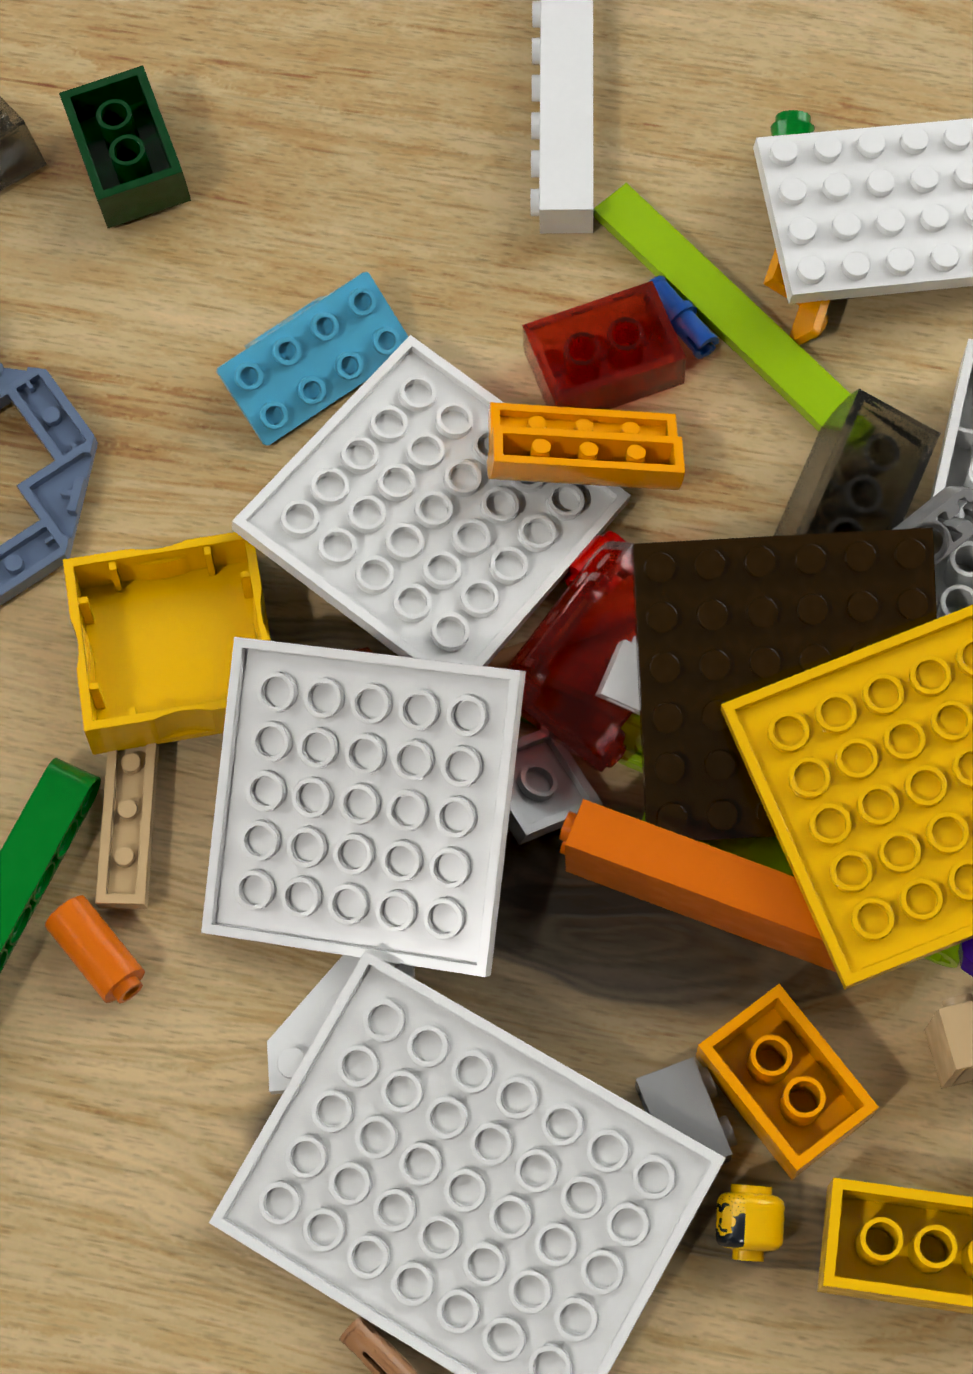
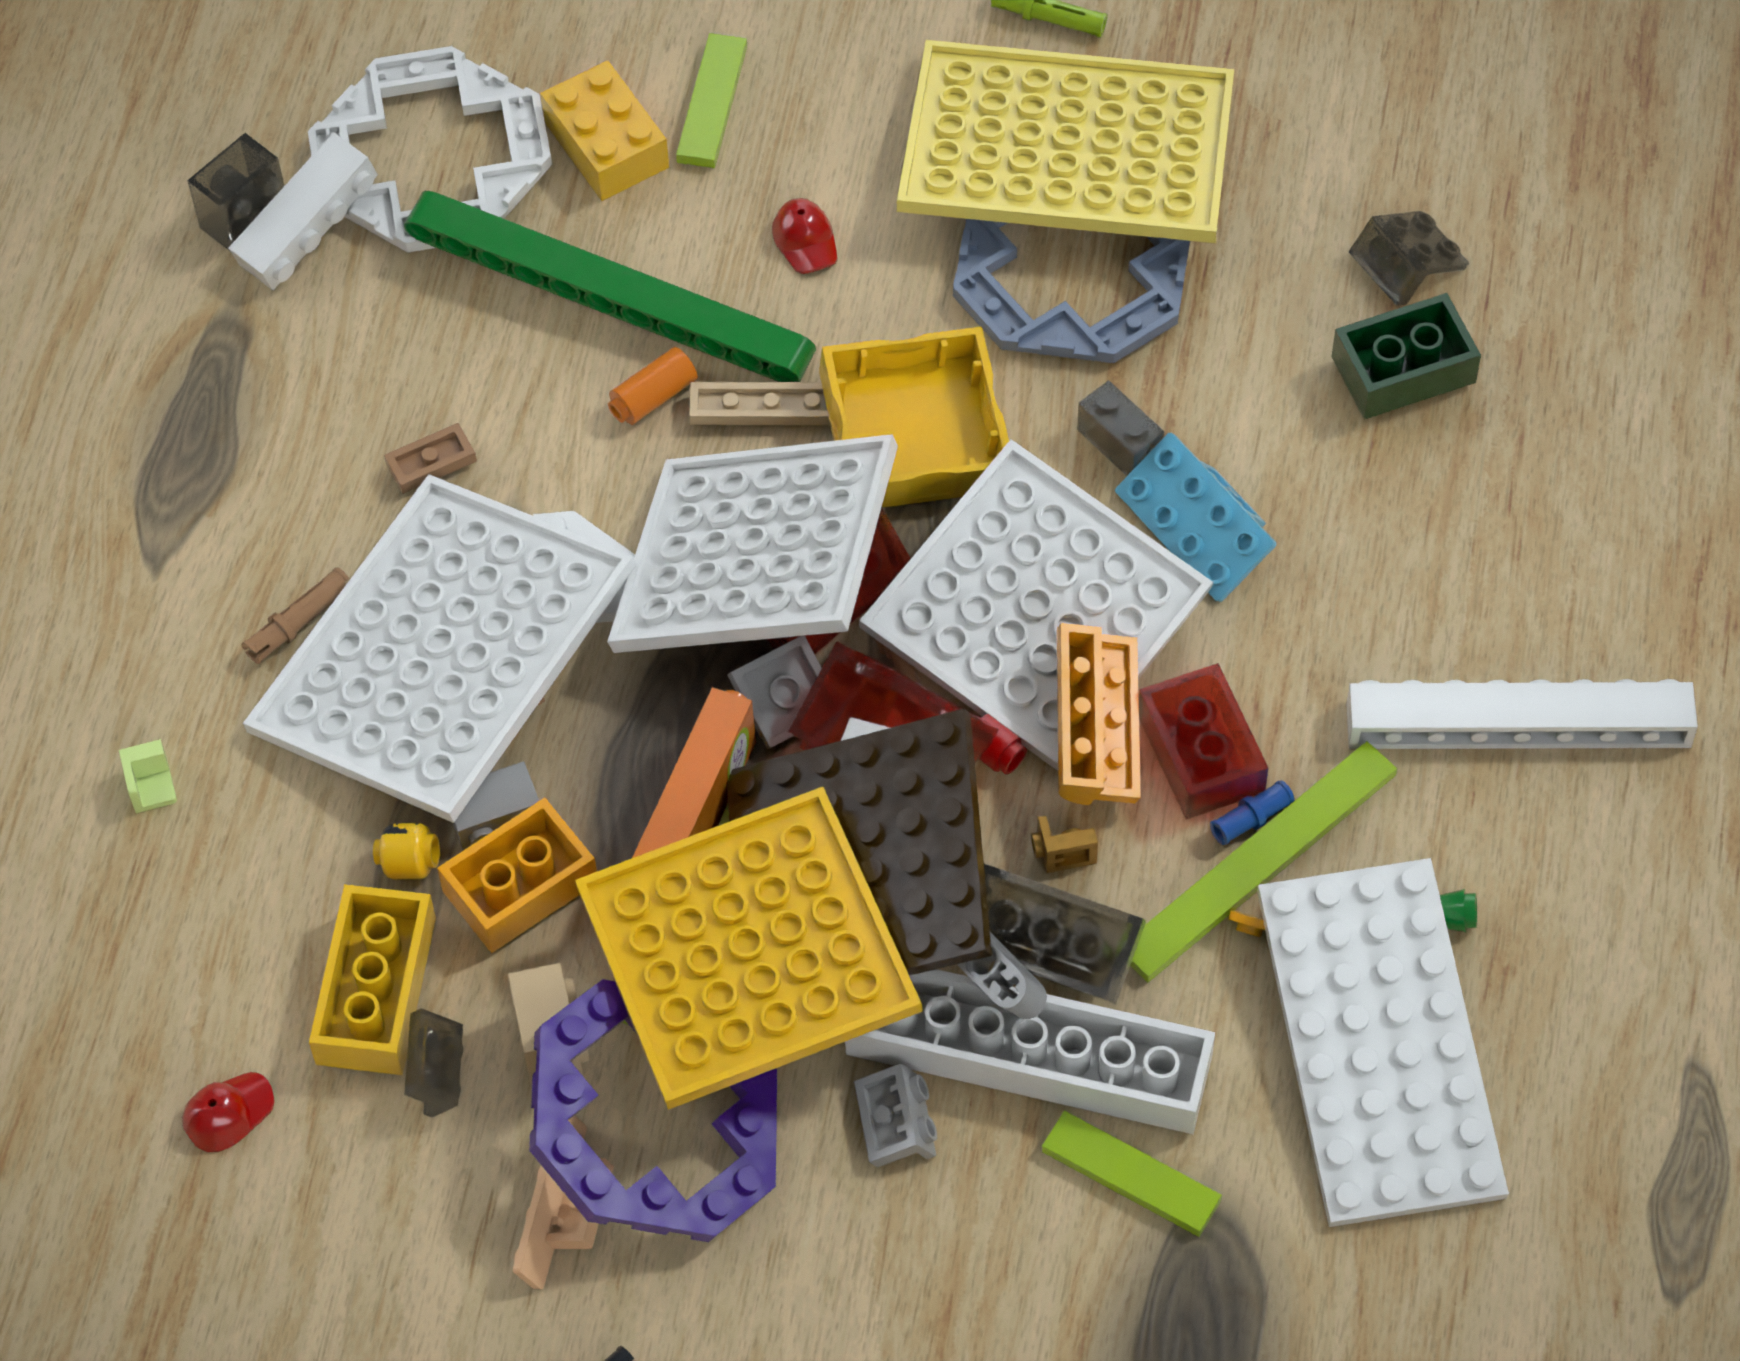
camera: 85 degrees right, 10 degrees down
none -> medium nougat plate [384,423,477,494]
none -> pearl gold bracket [1031,815,1098,873]
none -> clear smoke brick [1077,380,1165,476]

